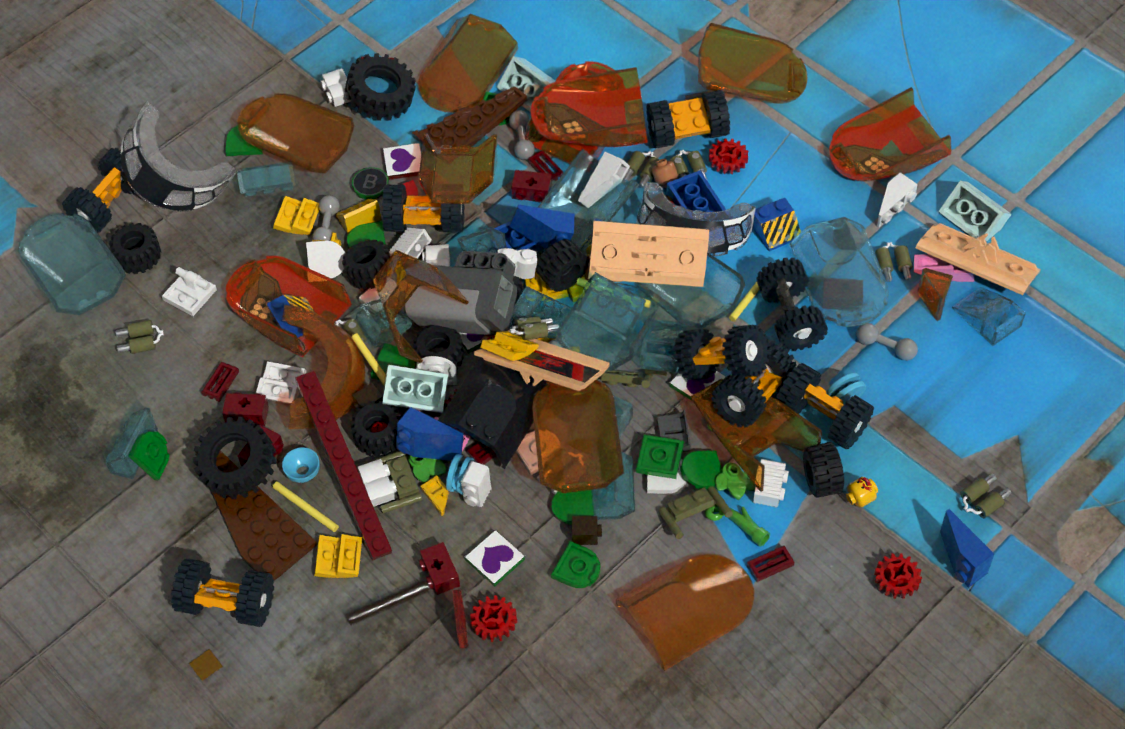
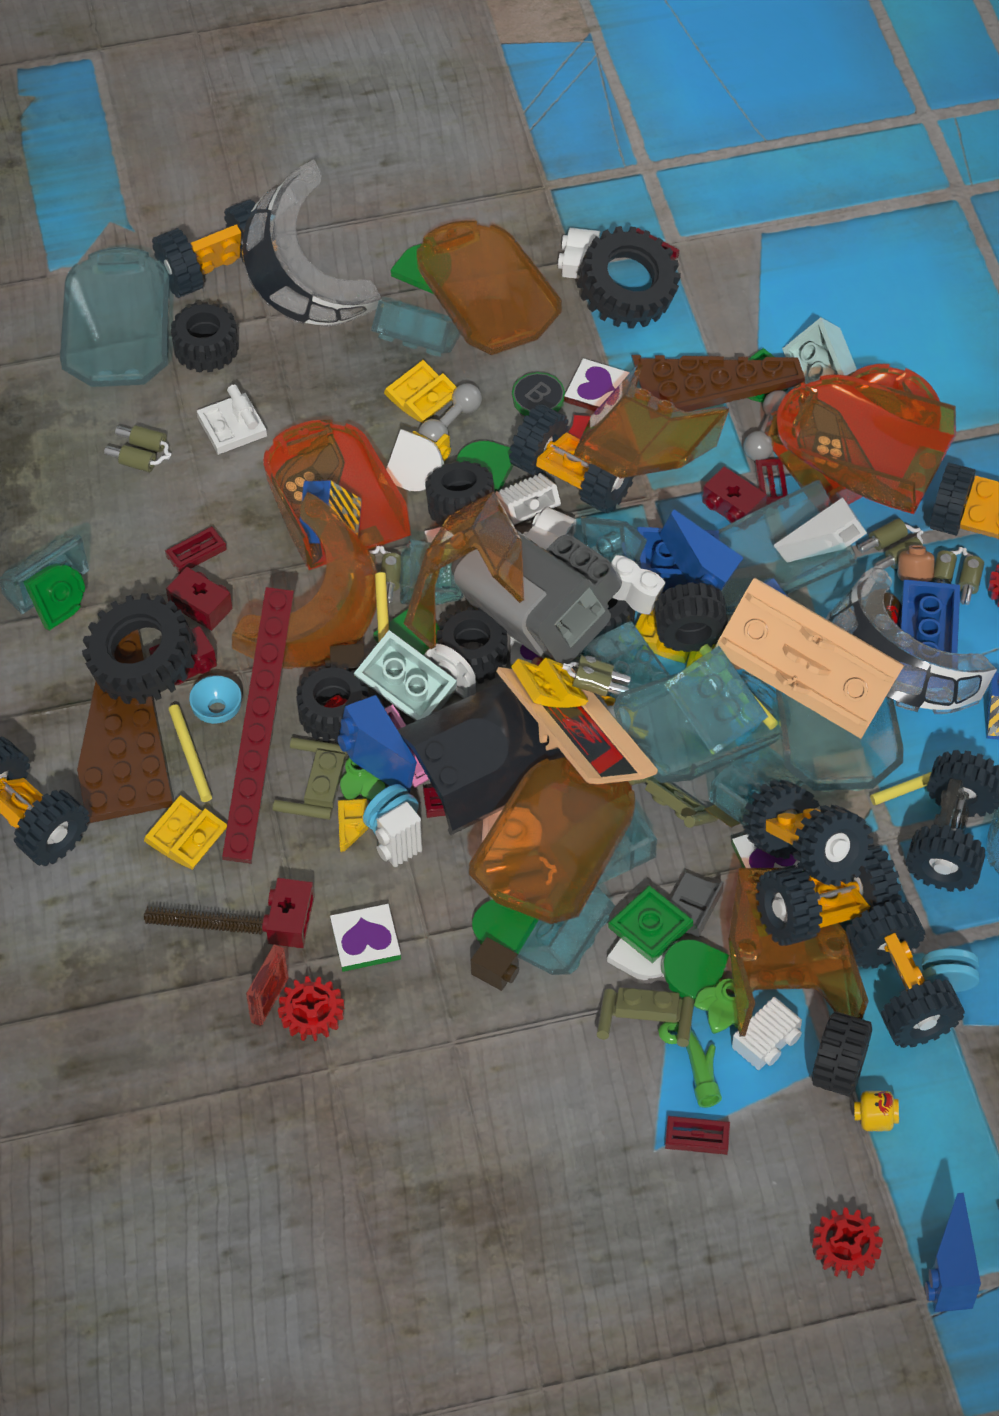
camera: 30 degrees right, 0 degrees up
white slope [256,361,306,405] -> none
yellow slope [335,199,382,234] -> none
white brick [358,459,397,507] -> none
clear orange windscreen [418,14,518,112] -> none
green tile [551,541,601,588] -> none
clear orange windscreen [616,554,754,671] -> none

